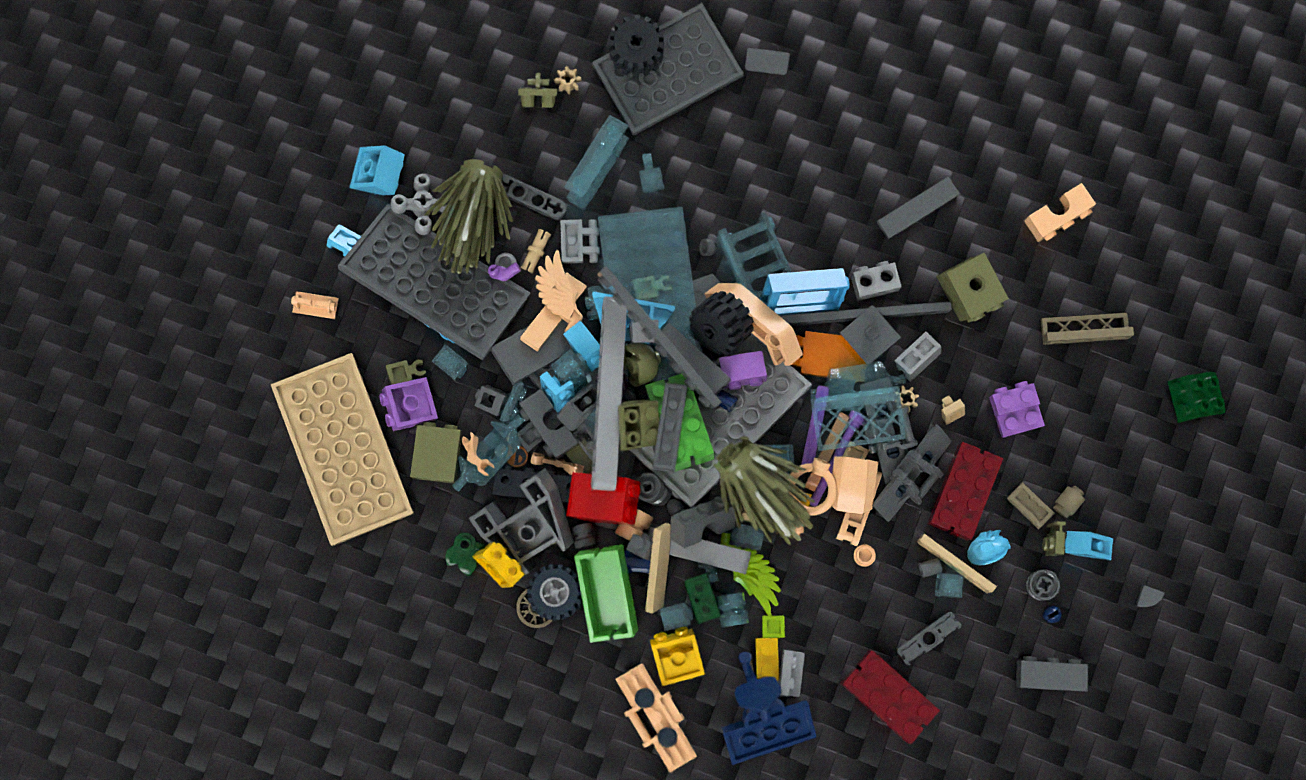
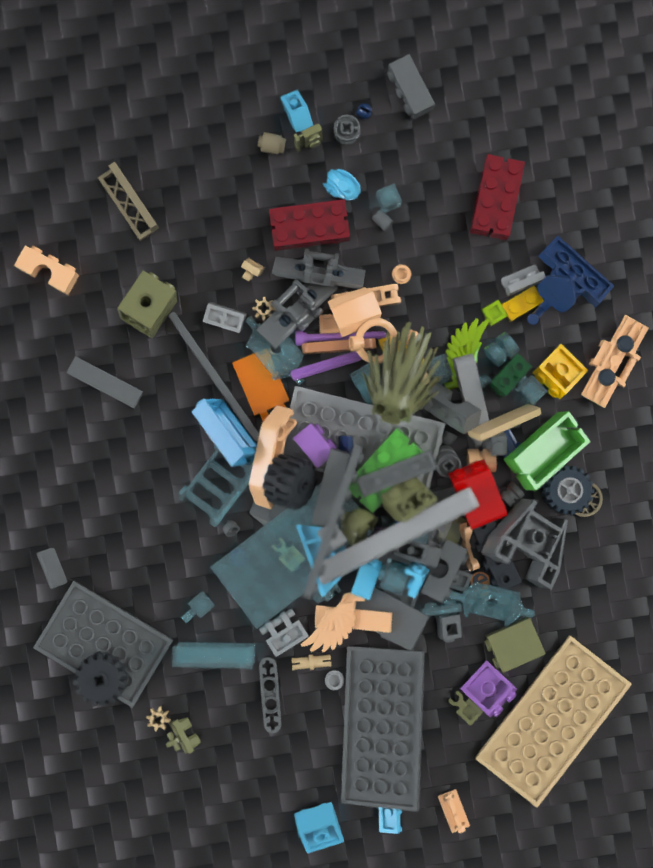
camera: 120 degrees left, 5 degrees up
light grey gear [390,174,452,235] -> none
olive plant [424,159,513,274] -> none
clear light blue brick [432,345,468,380] -> none
dark green plate [445,532,486,576] -> none
light nougat piece [462,432,494,476] -> none
yellow plate [472,542,524,588] -> none
medium lavender arm [488,262,521,281] -> none
clear light blue fence [811,386,906,451] -> none
dark grey piece [840,305,901,365] -> none
light grey brick [851,261,901,301] -> none
dark grey piece [896,612,961,665] -> none
tan tile [917,534,997,593] -> none
medium lavender plate [989,381,1045,438] -> none
dark tan plate [1007,482,1054,529] -> none
dark grey tile [1135,585,1164,607] -> none
dark green bracket [1168,372,1226,423] -> none

